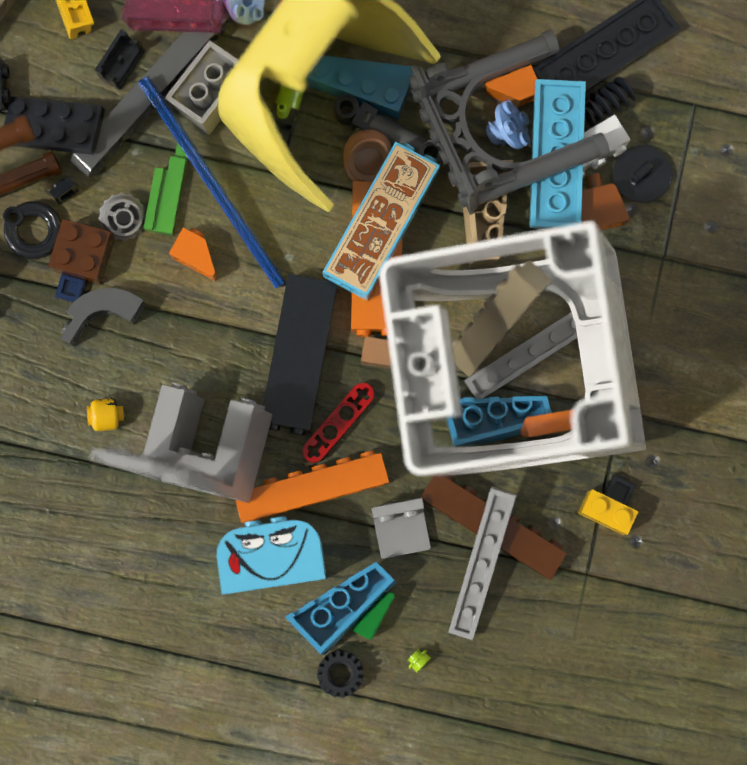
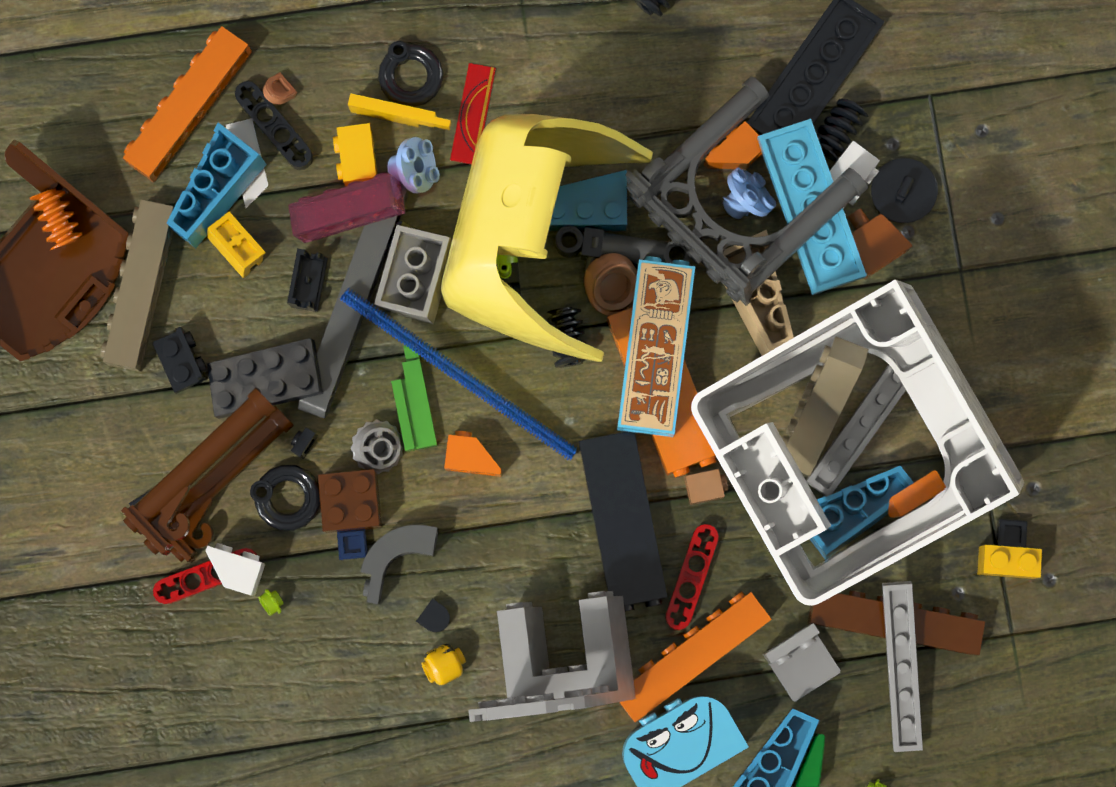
camera: 20 degrees left, 0 degrees up
none -> black tile [416,598,450,632]
none -> black piece [546,307,586,368]

